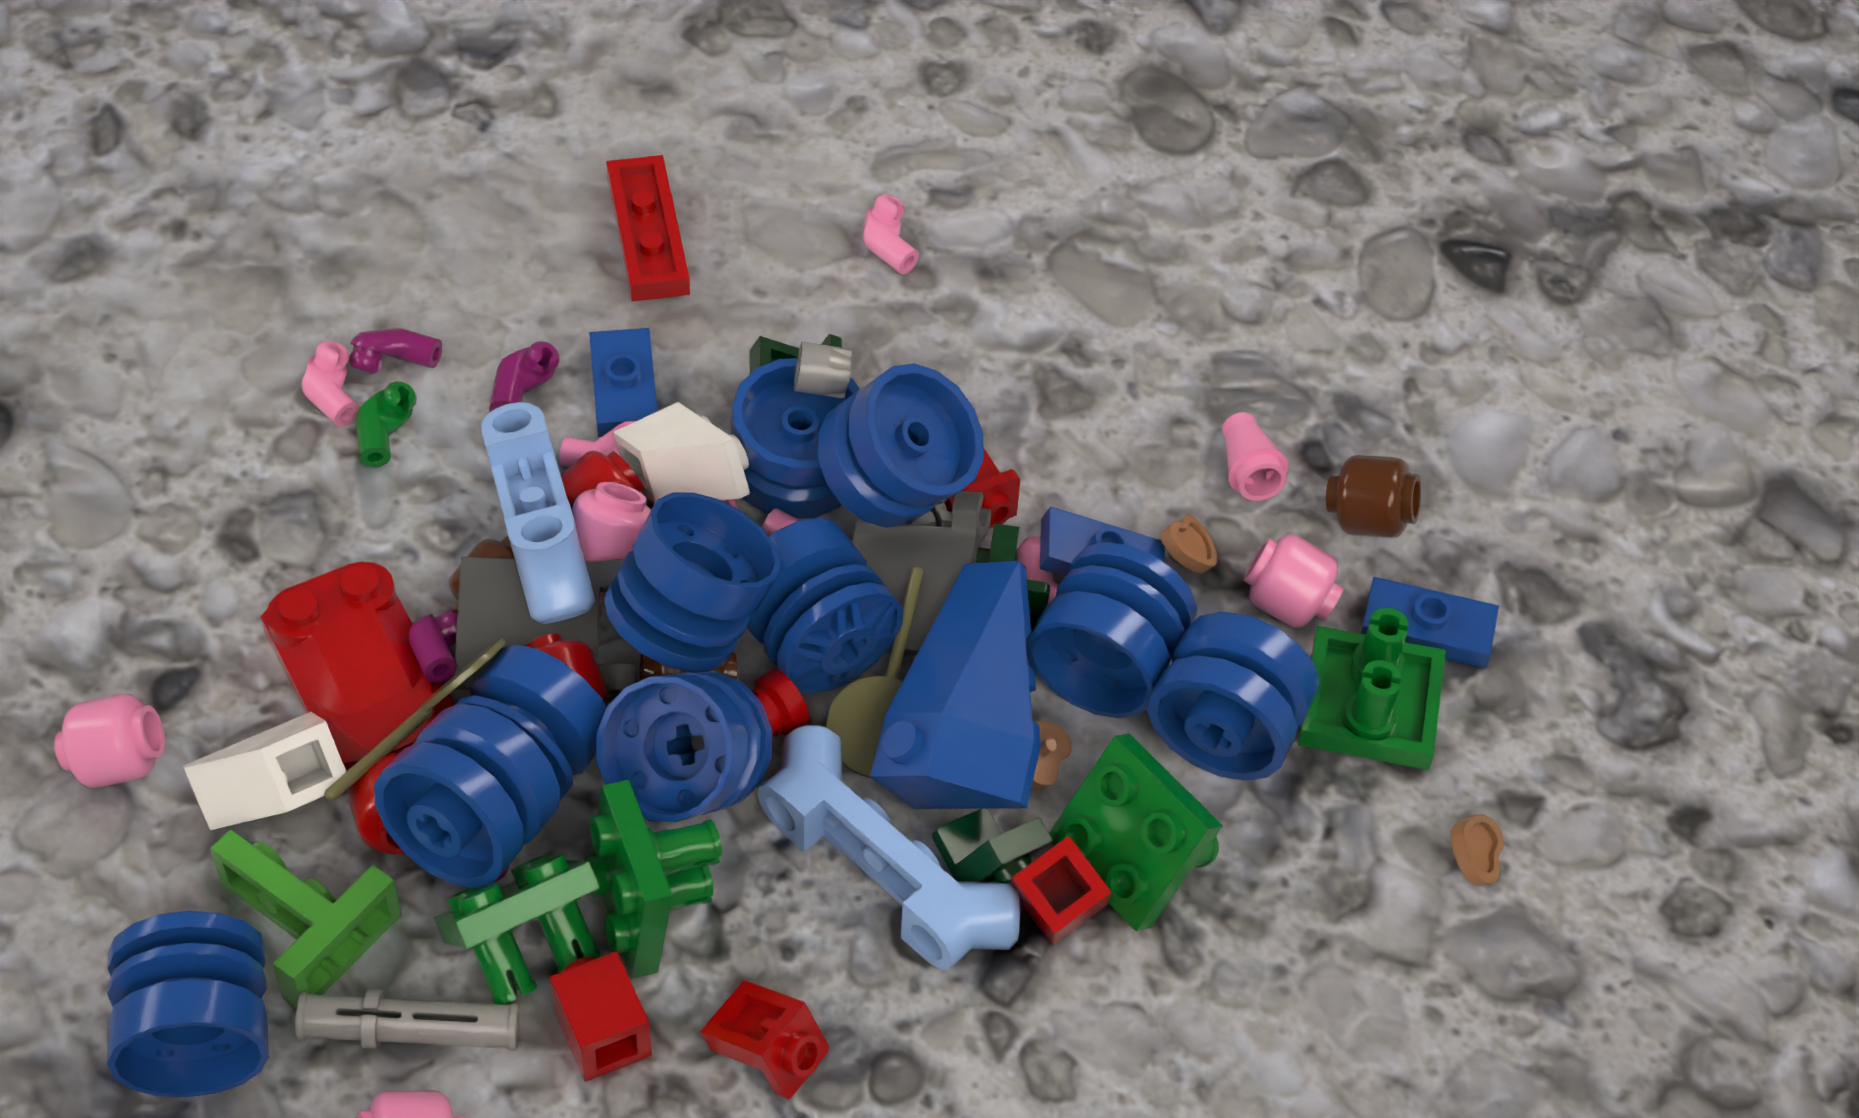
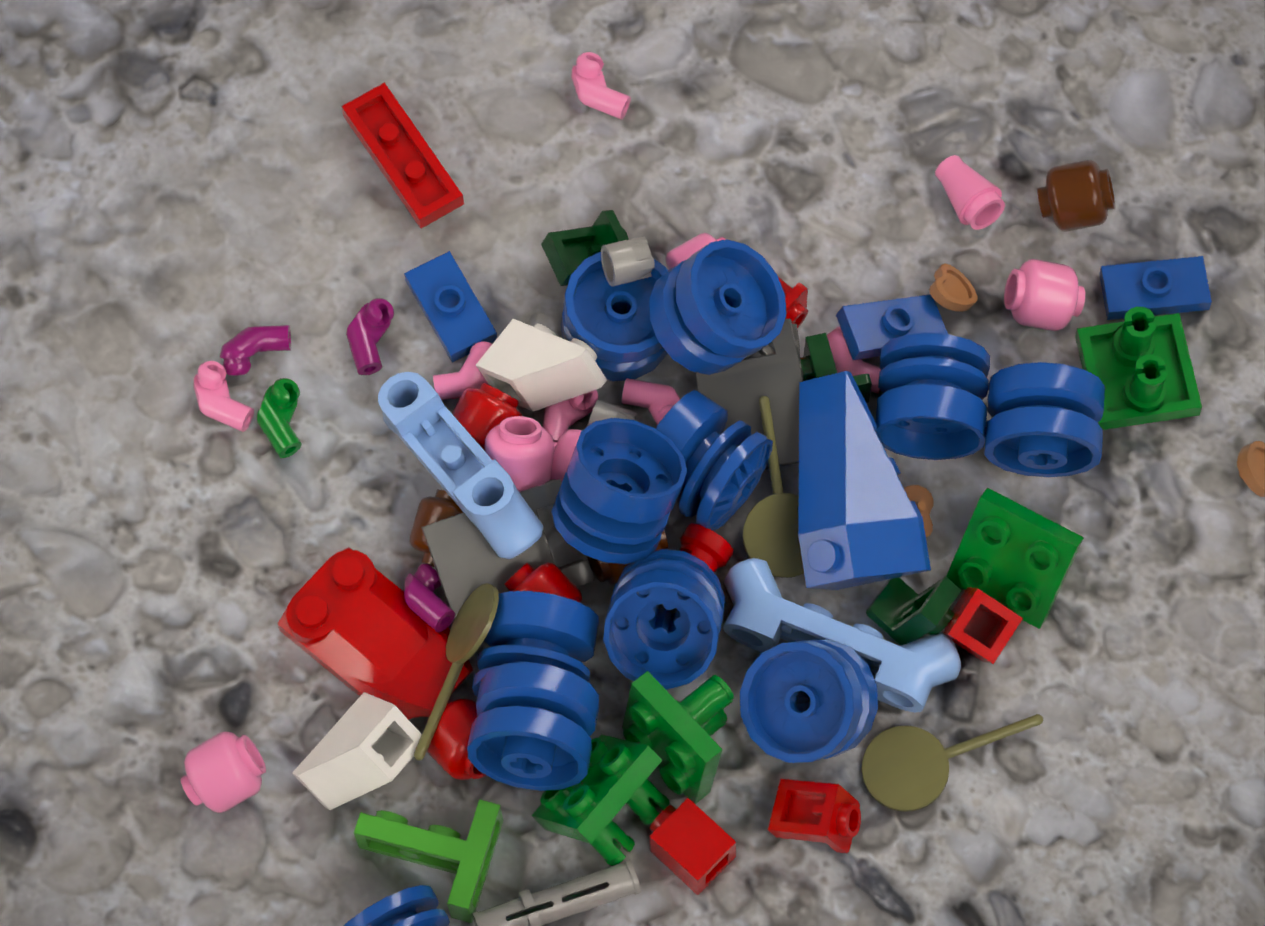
camera: 15 degrees left, 15 degrees up
none -> blue wheel [739,639,878,763]
none -> olive piece [862,714,1043,812]

